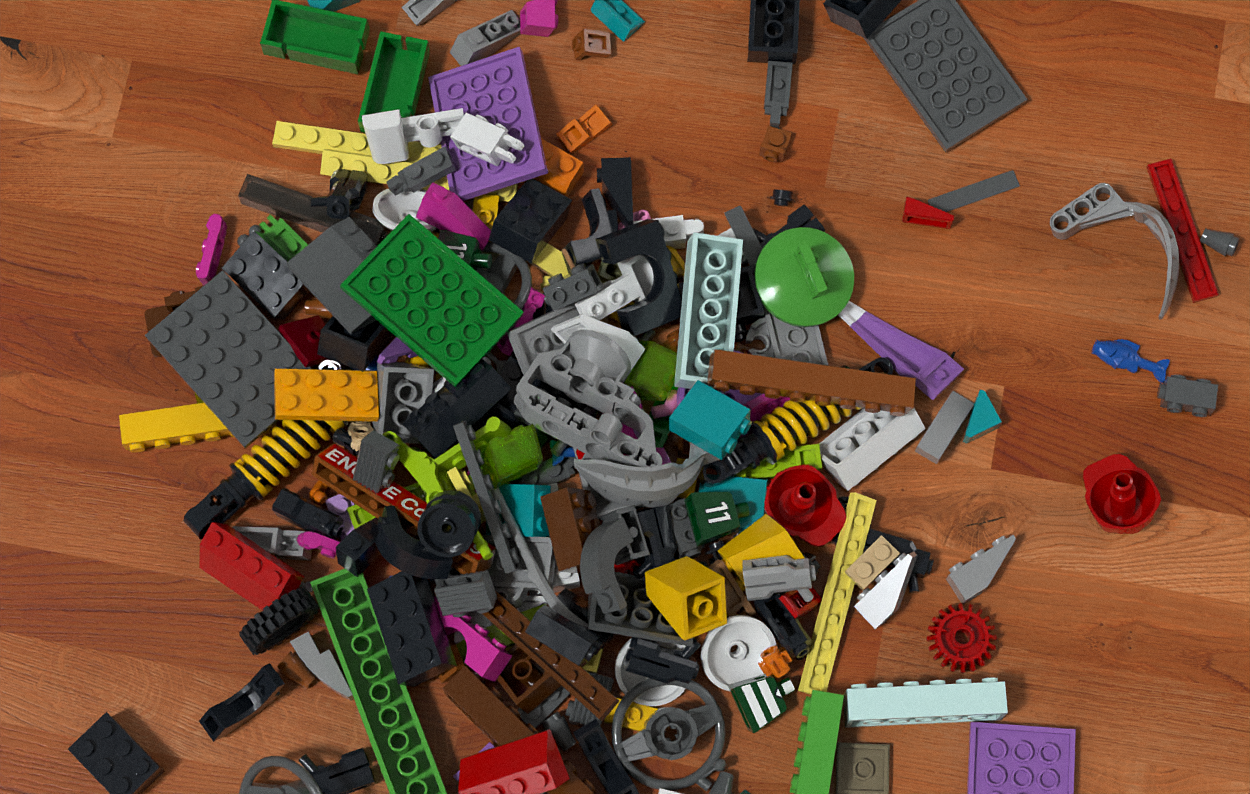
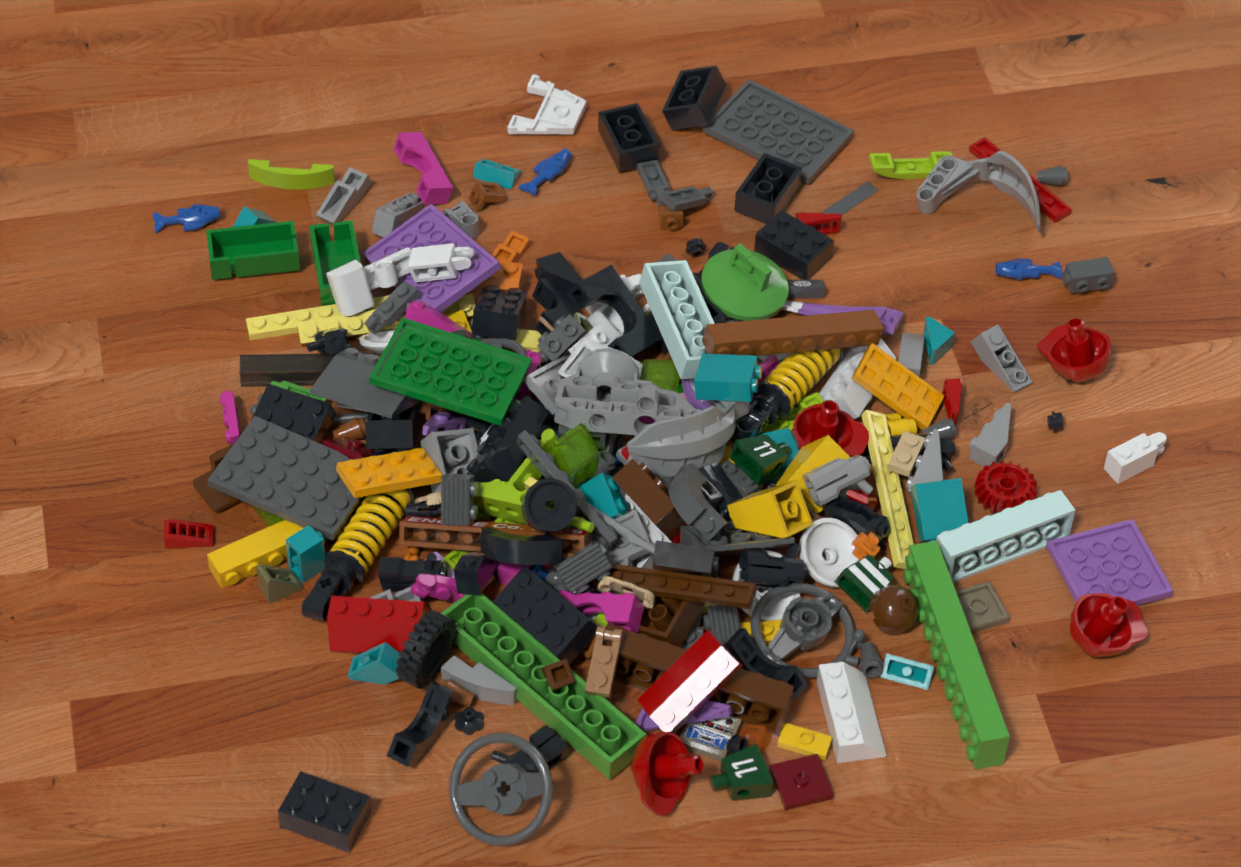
camera: 25 degrees left, 25 degrees down
none -> red slope [164,519,214,548]
none -> olive slope [257,563,303,604]
none -> teal brick [286,525,326,583]
none -> teal slope [347,642,401,685]
none -> light grey piece [442,201,479,240]
none -> black plant [454,707,484,735]
none -> blue animal [518,148,572,196]
none -> reddish brown slope [541,659,575,690]
none -> medium nougat plate [585,626,623,698]
none -> dark grey cone [586,451,615,482]
none -> tan piece [598,576,655,609]
none -> dark grey hinge [660,186,714,212]
none -> black brick [734,153,803,223]
none -> black brick [754,210,834,280]
none -> dark grey slope [787,279,825,299]
none -> light orange plate [851,343,944,430]
none -> lime slope [869,151,952,179]
none -> reddish brown cylinder [869,585,919,635]
none -> yellow piece [886,412,917,437]
none -> teal brick [910,478,968,542]
none -> dark grey cone [921,418,957,440]
none -> red slope [942,378,962,427]
none -> light grey slope [971,325,1032,393]
none -> black plate [1047,411,1063,433]
none -> white hinge [1104,432,1167,484]

